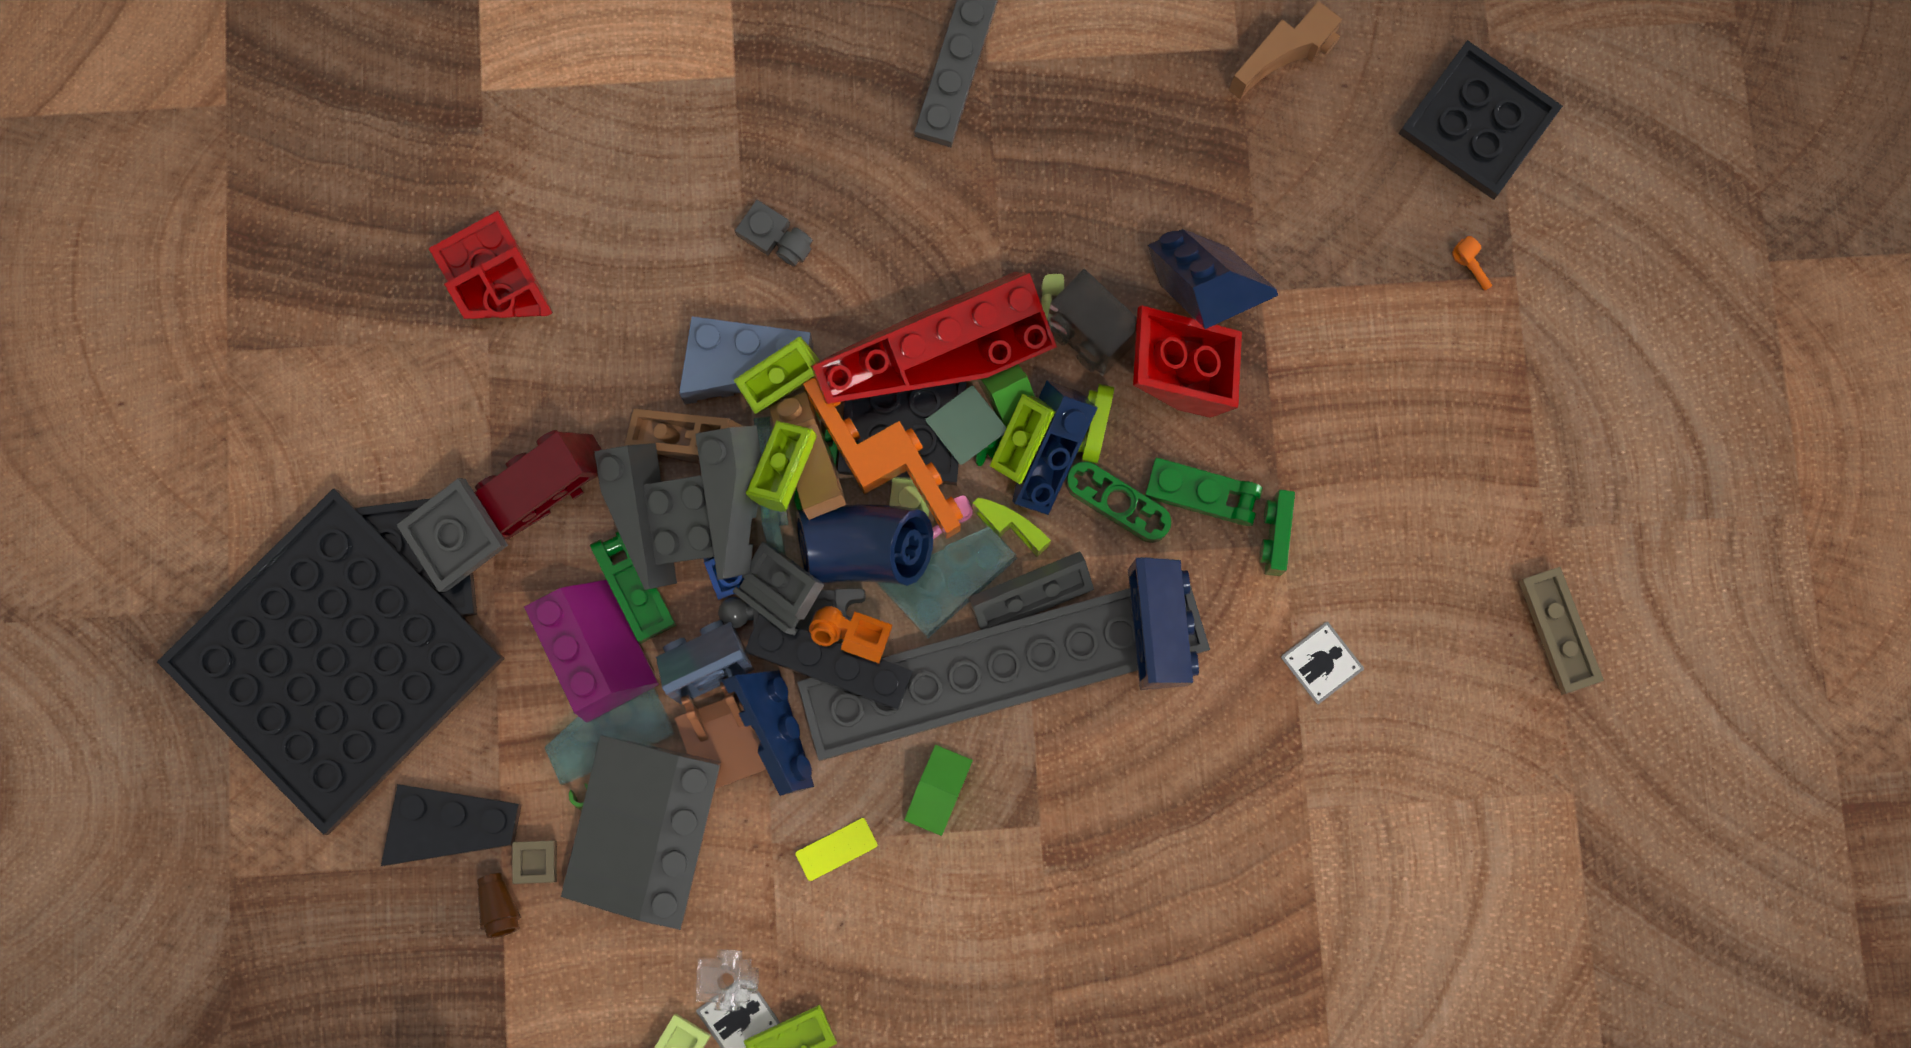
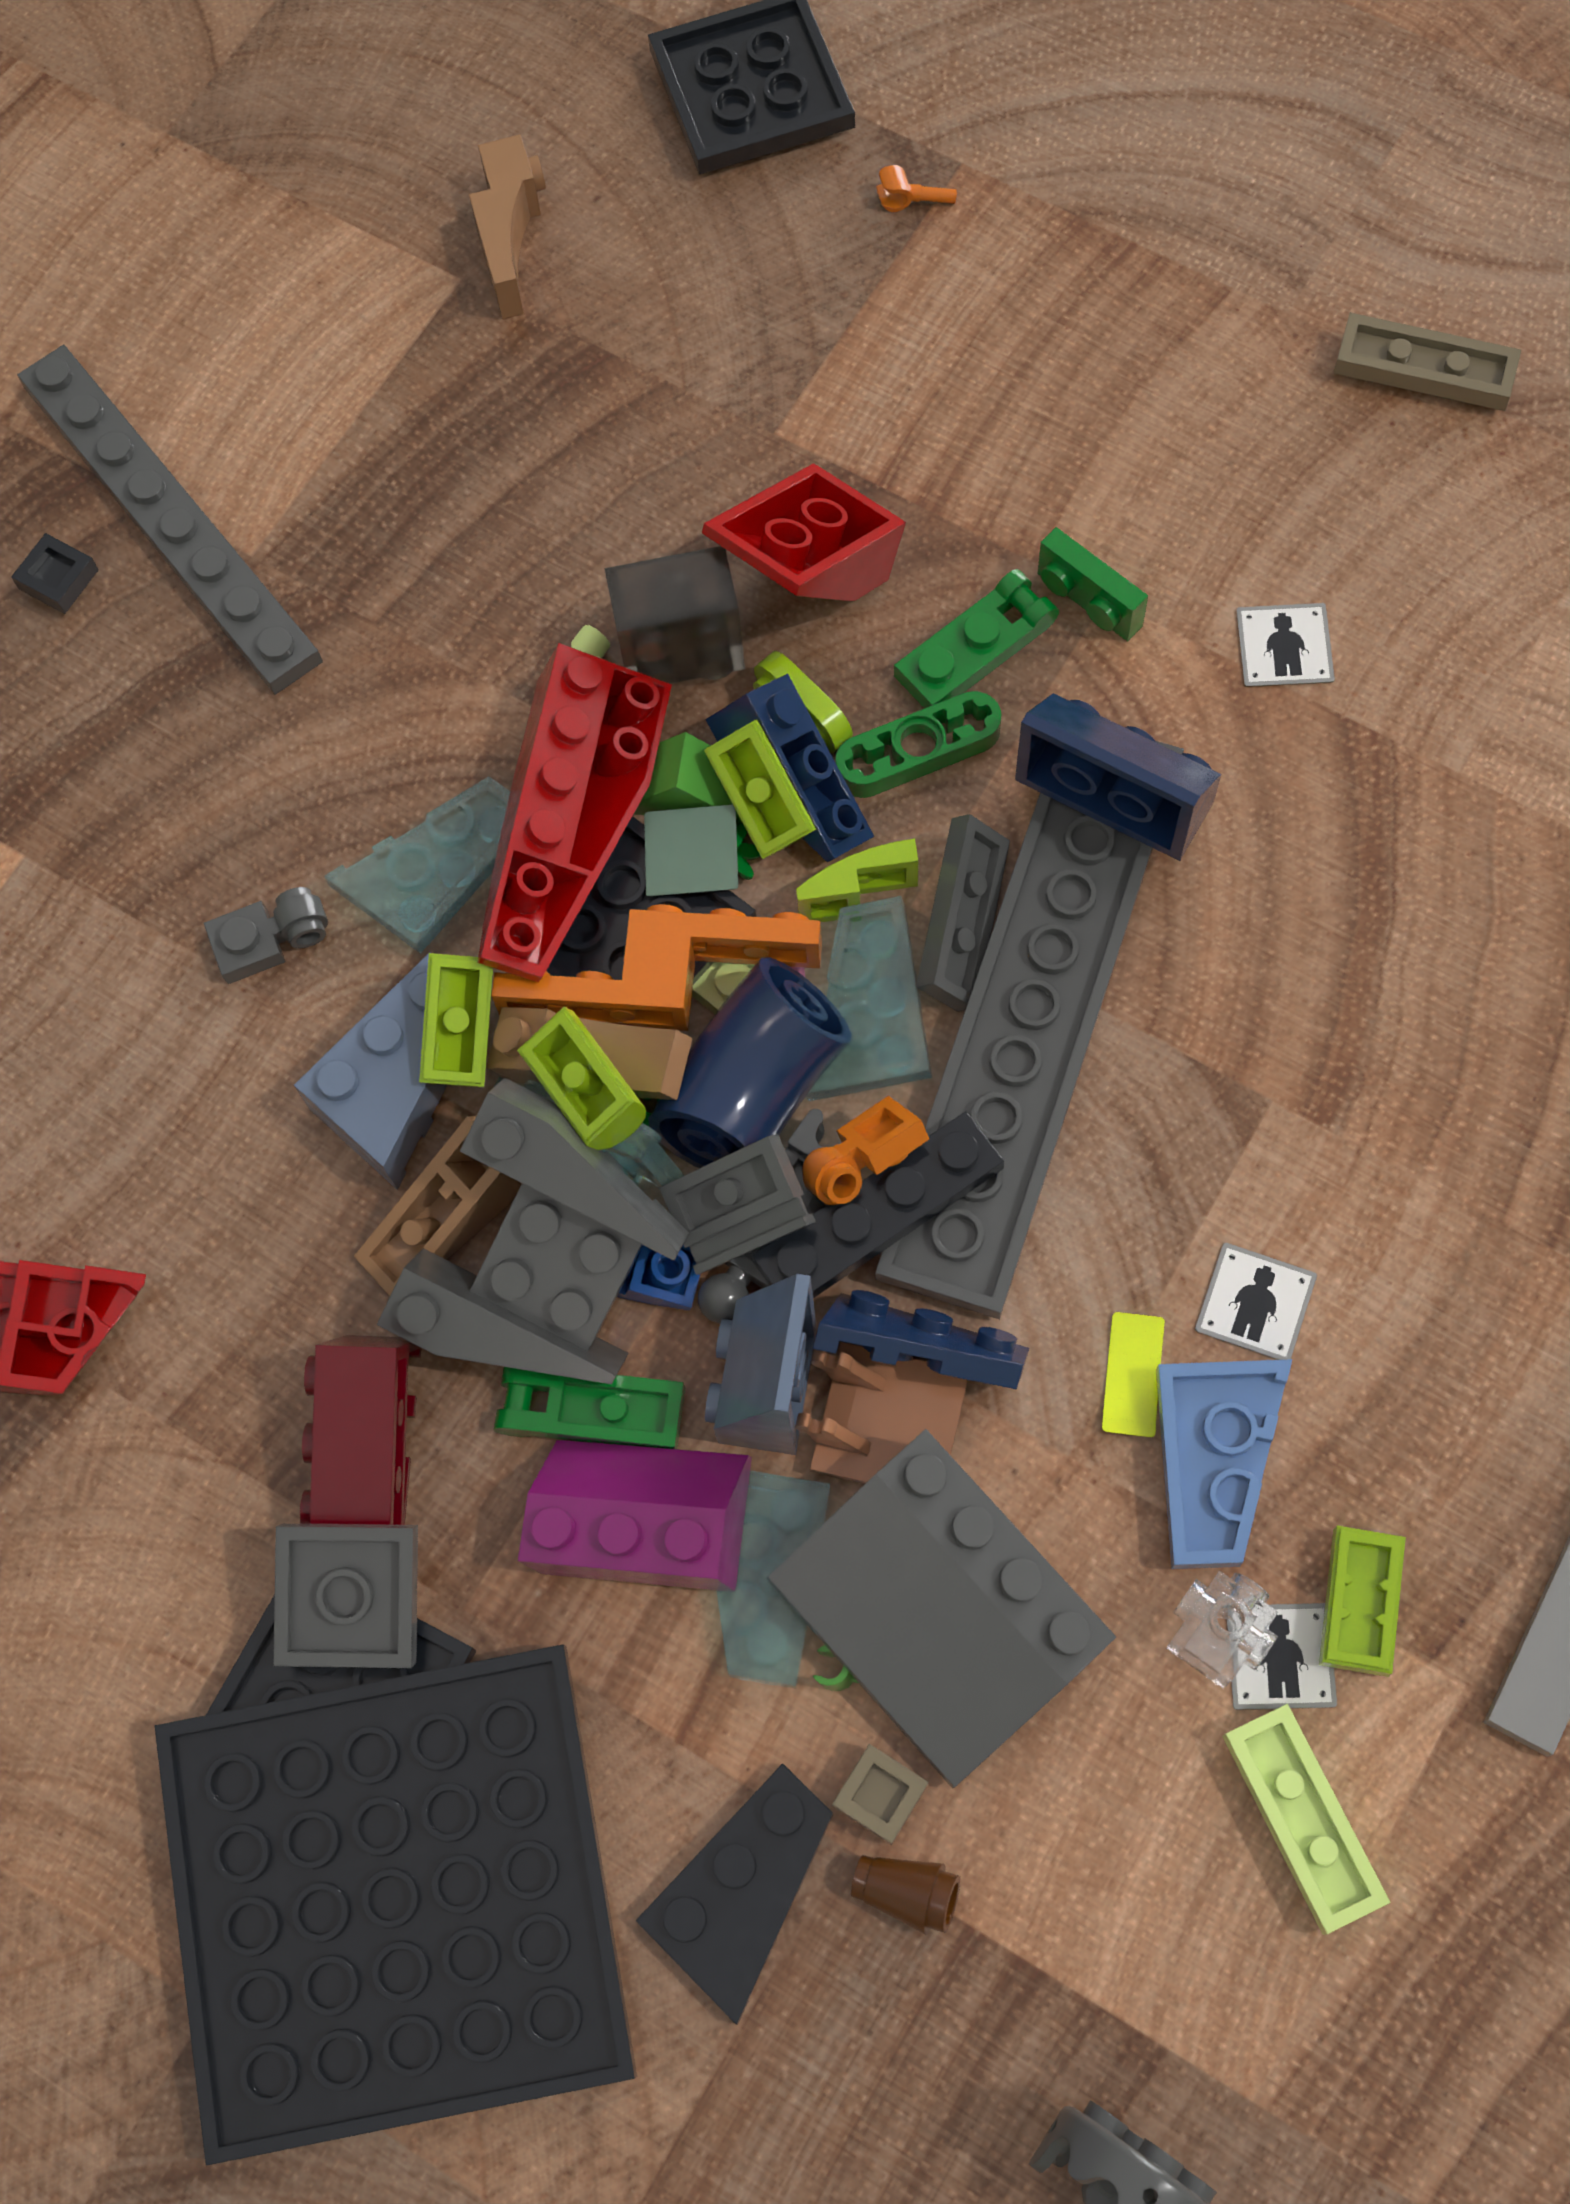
camera: 45 degrees left, 10 degrees down
bright green slope [904,745,973,836] -> none
dark blue slope [1148,229,1278,329] -> none
none -> clear light blue wing [324,777,510,954]
none -> medium blue wing [1156,1359,1293,1569]
none -> sticker [1195,1243,1317,1360]

